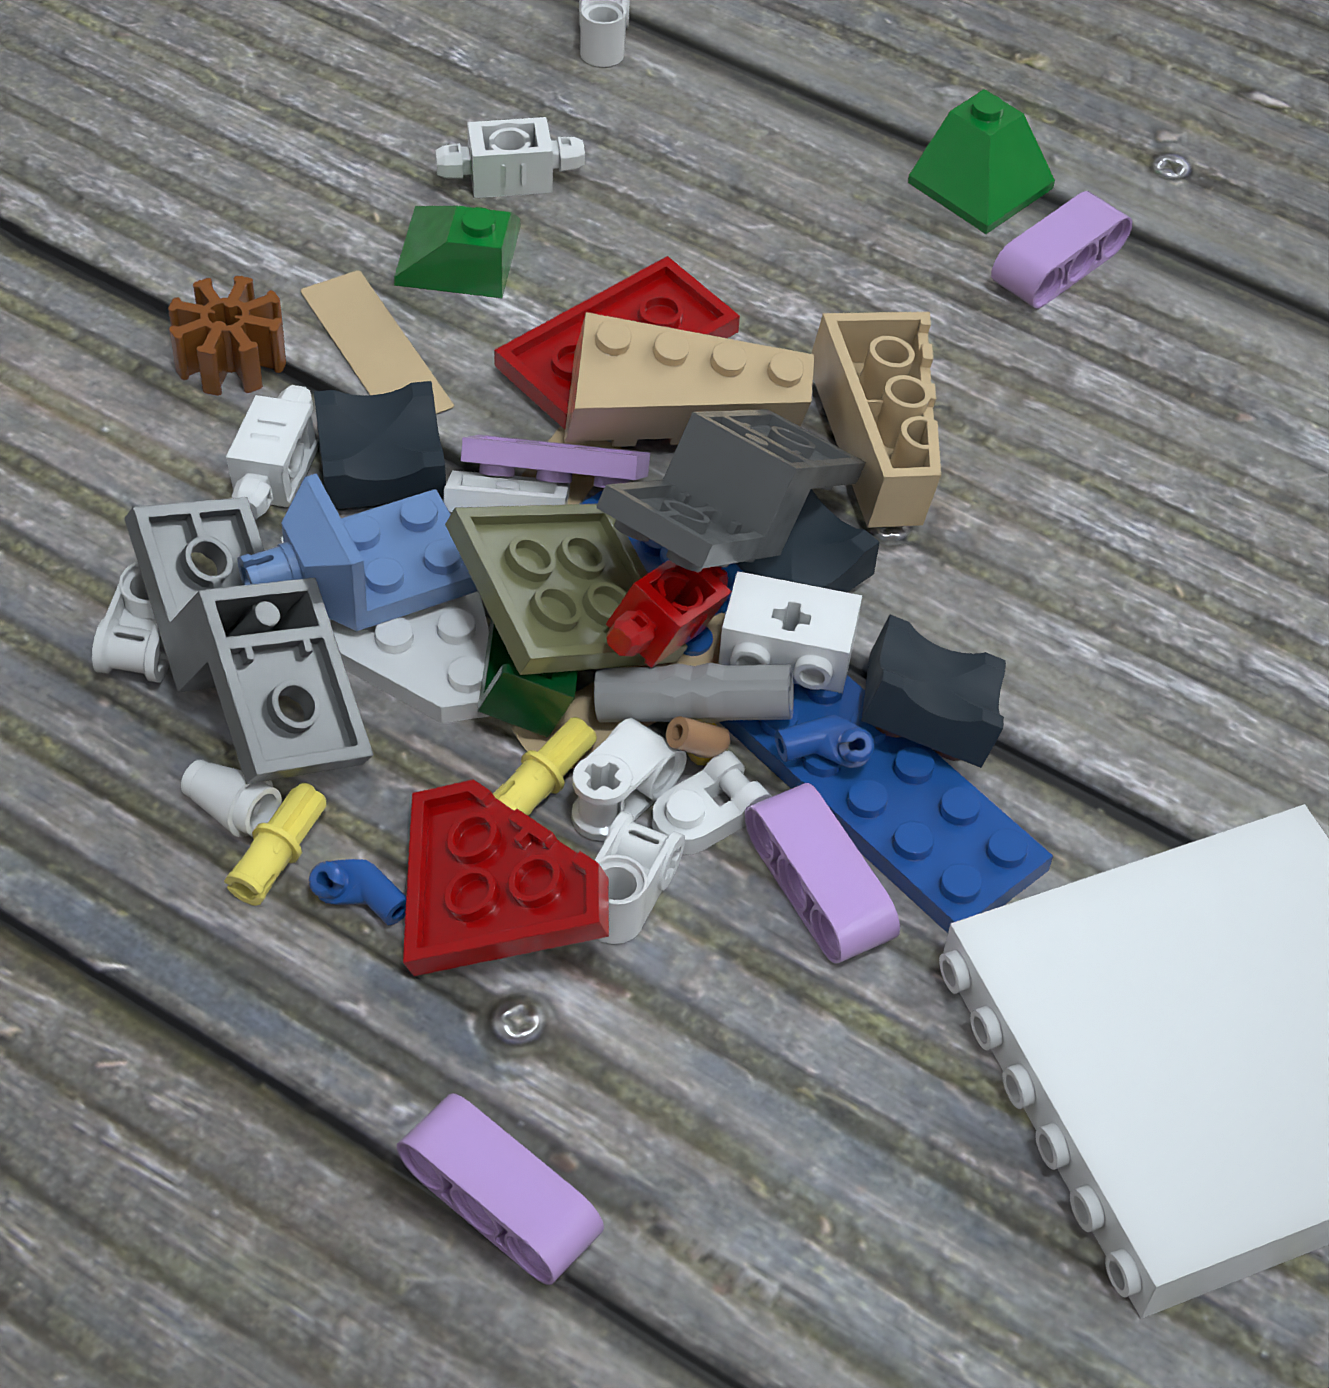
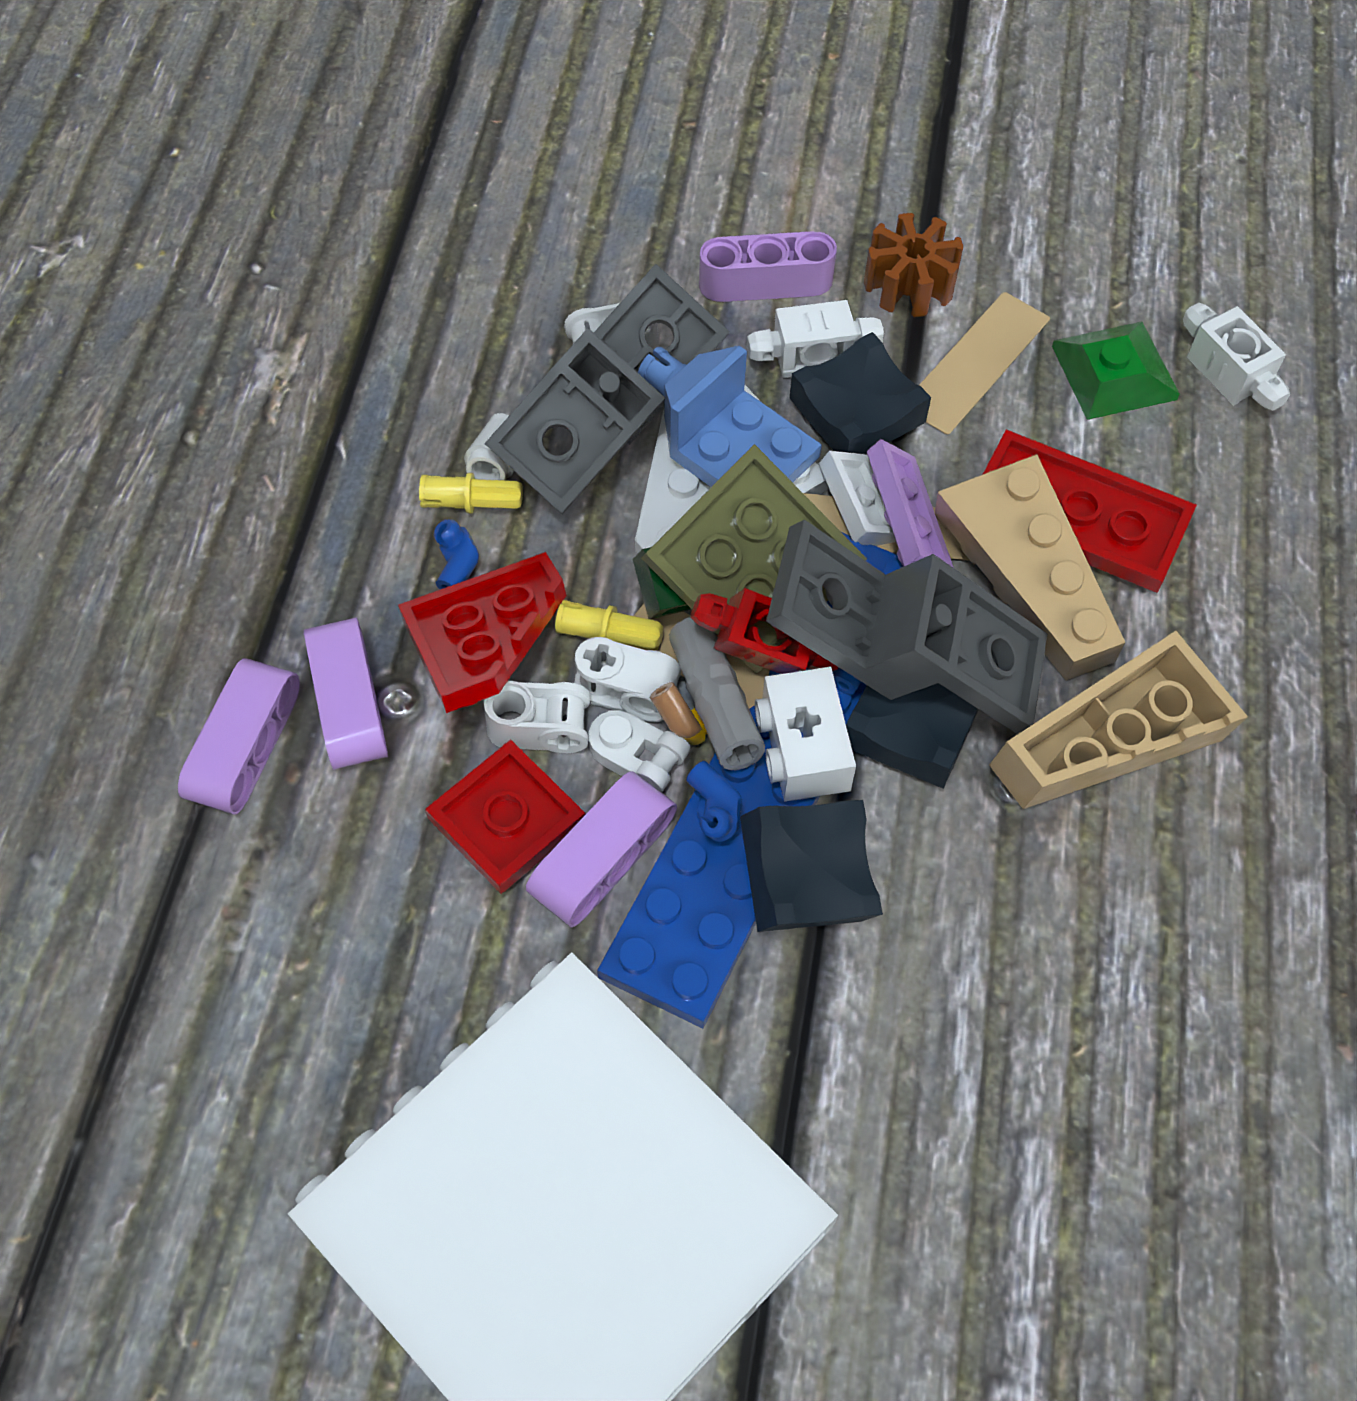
camera: 70 degrees right, 10 degrees up
none -> lavender beam [304,618,388,770]
none -> red plate [425,739,586,894]
none -> lavender beam [699,231,837,302]

